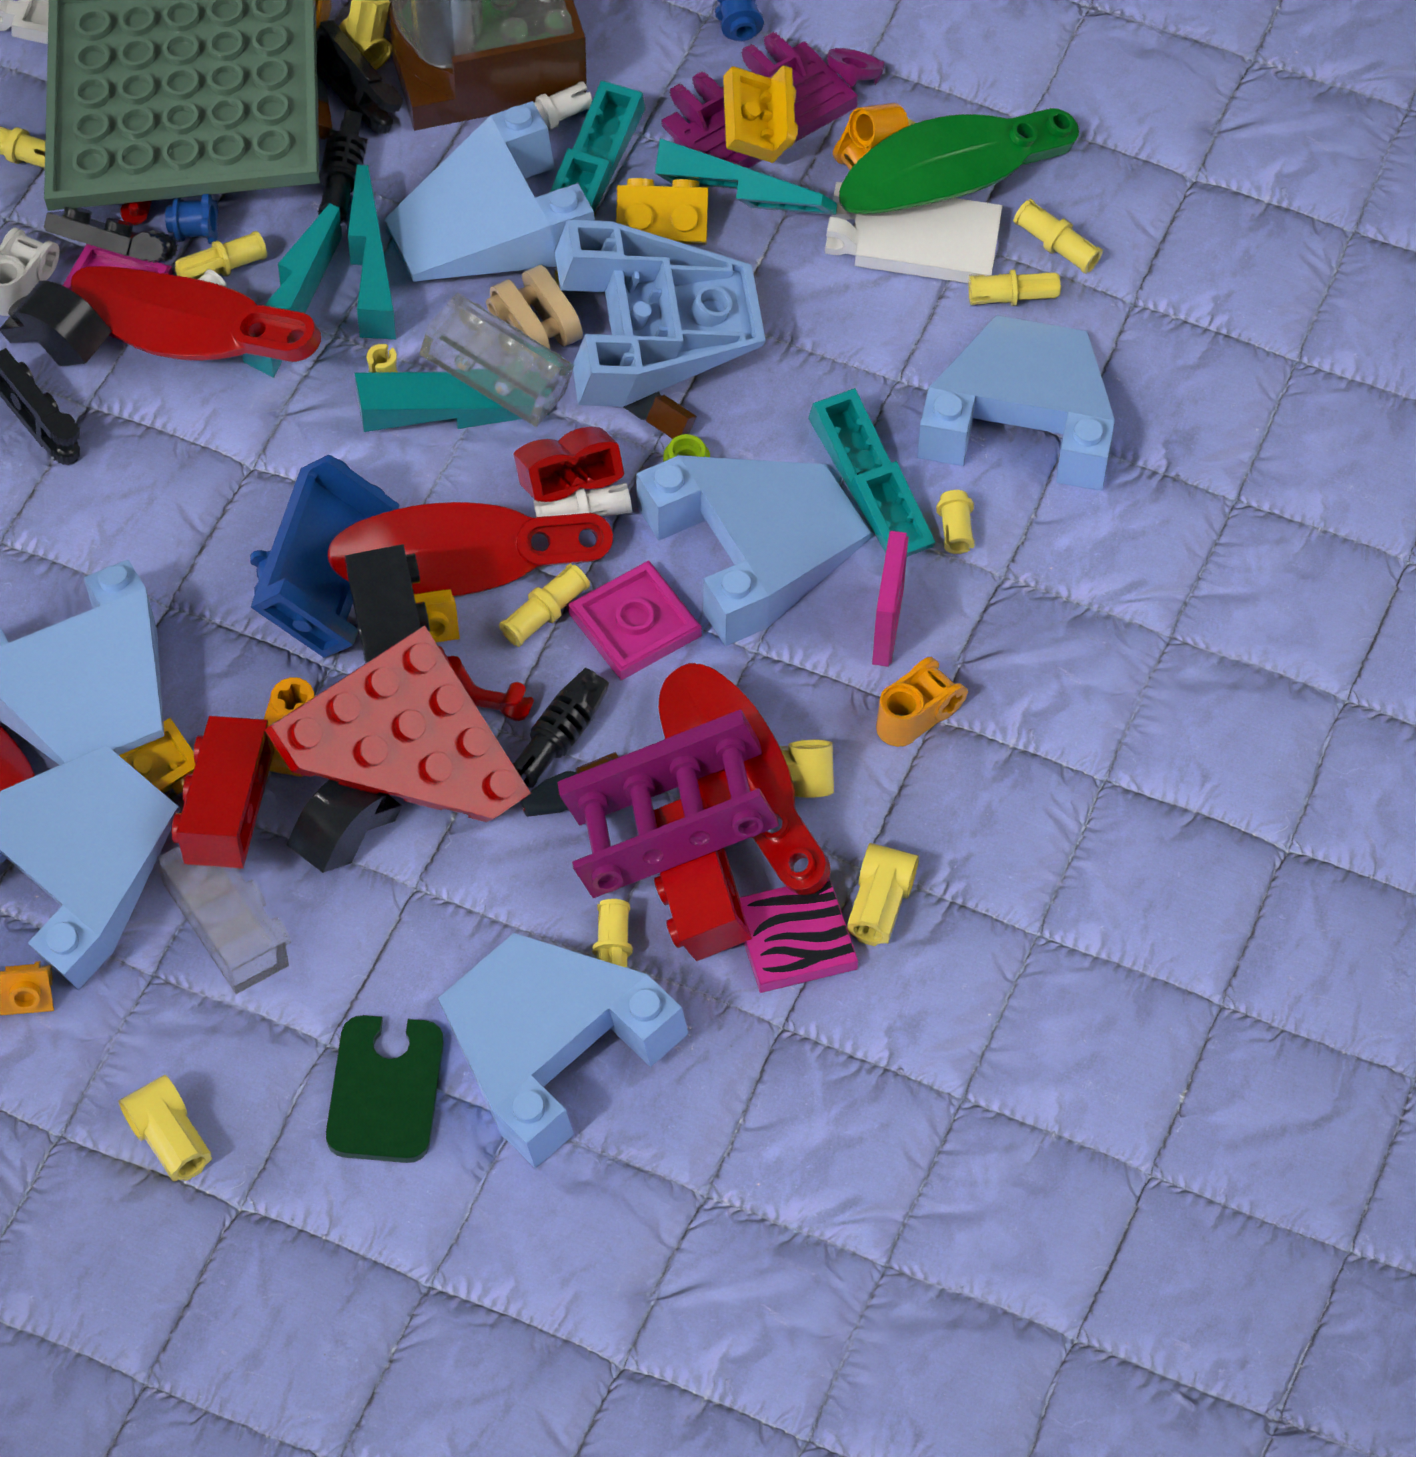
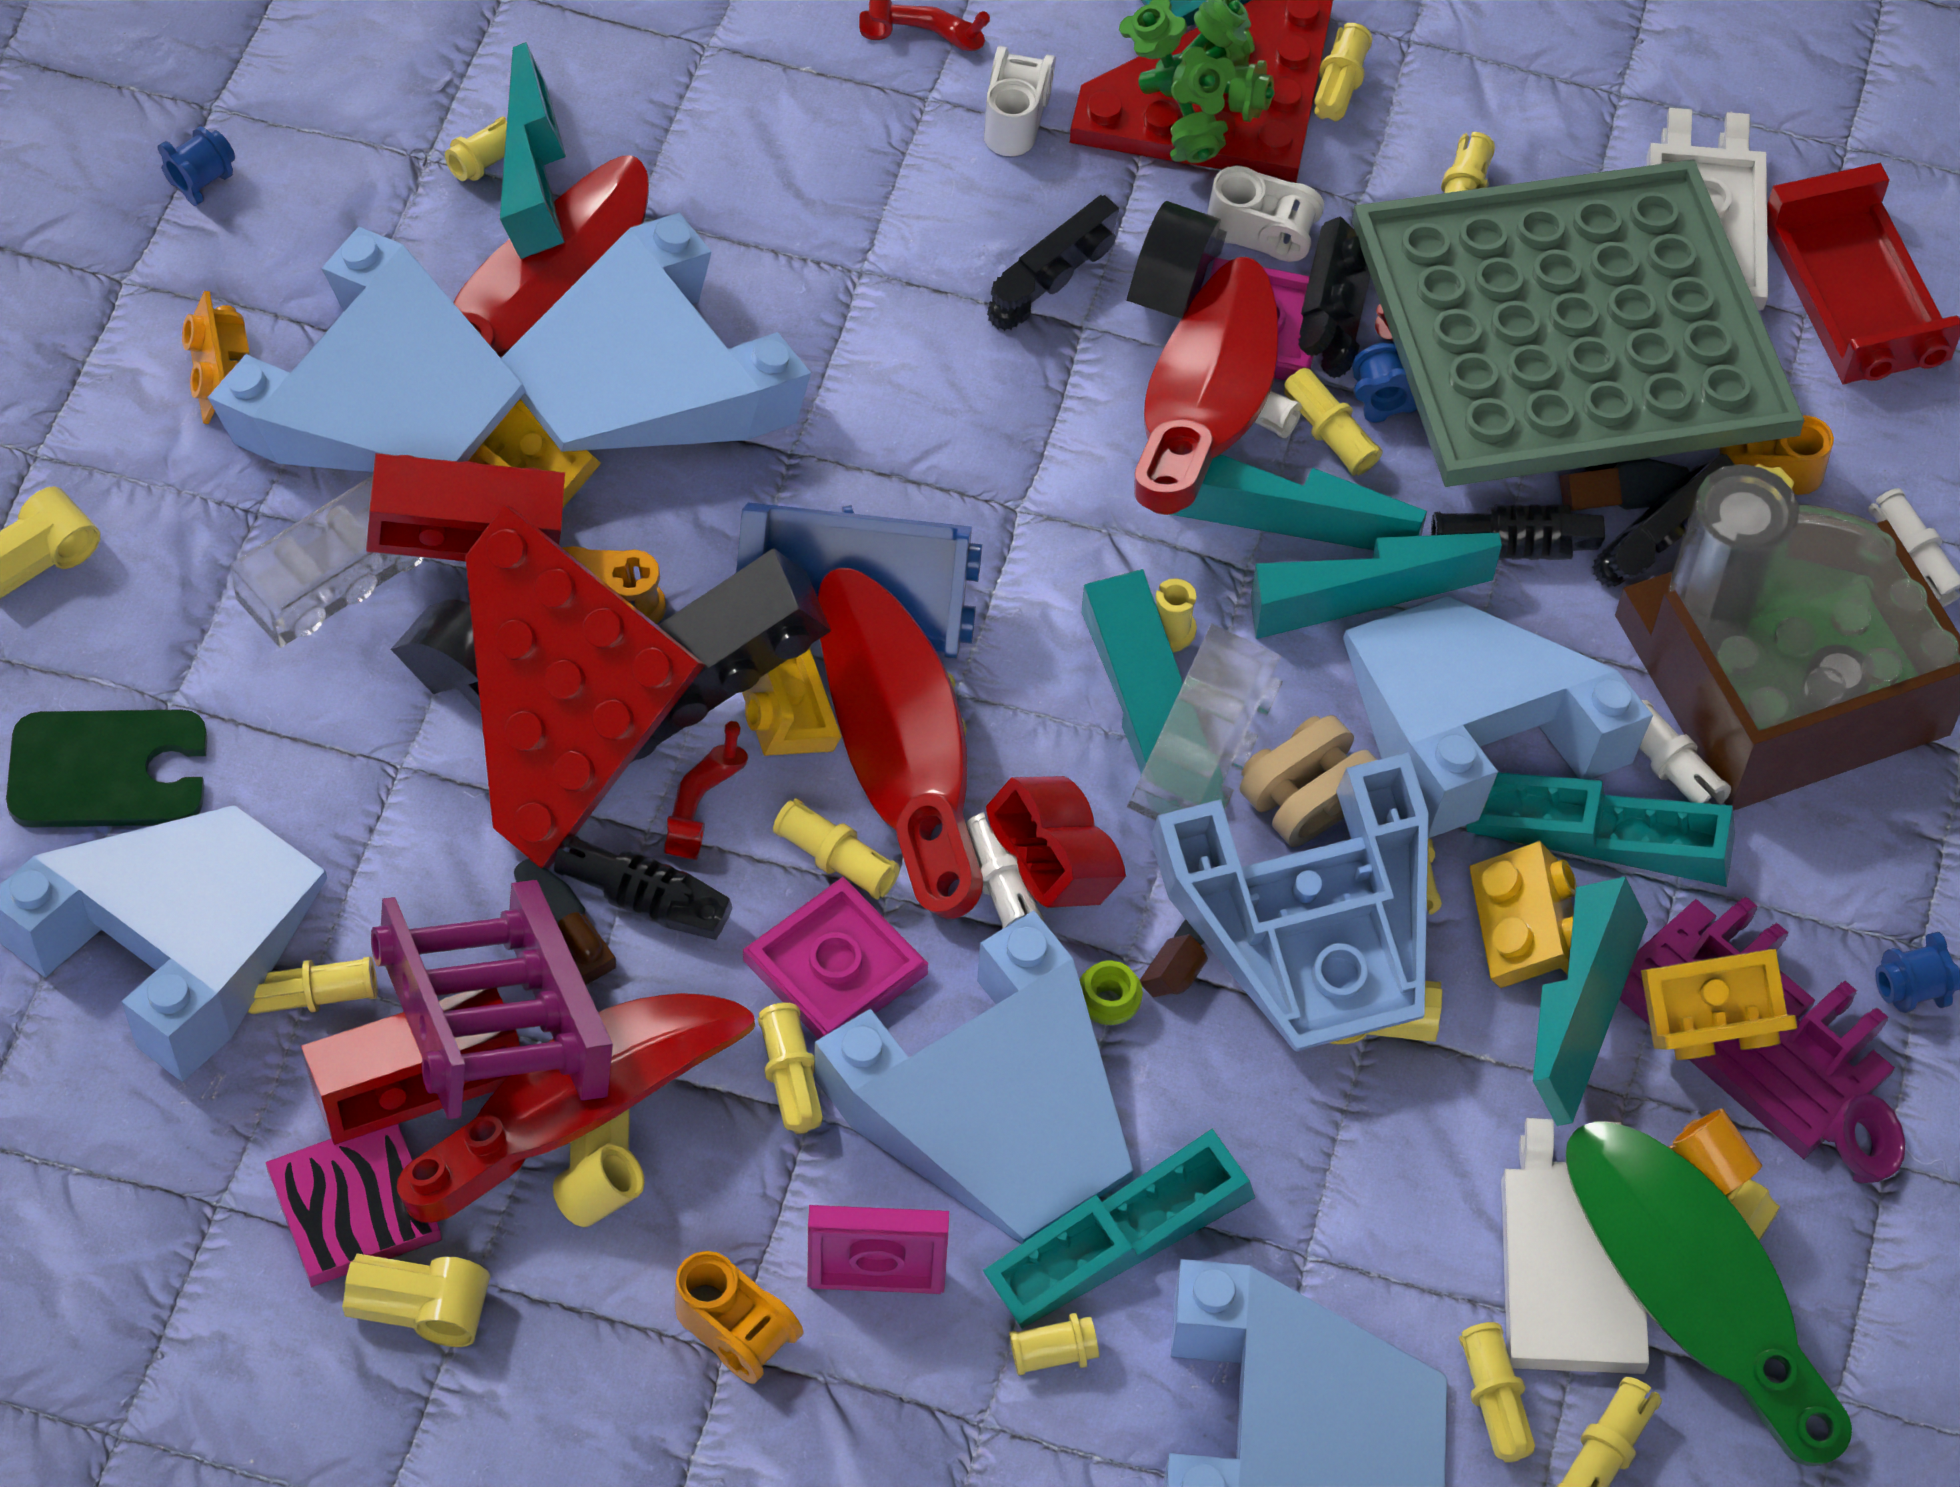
camera: 80 degrees right, 0 degrees up
none -> light yellow axle [758,1003,823,1134]

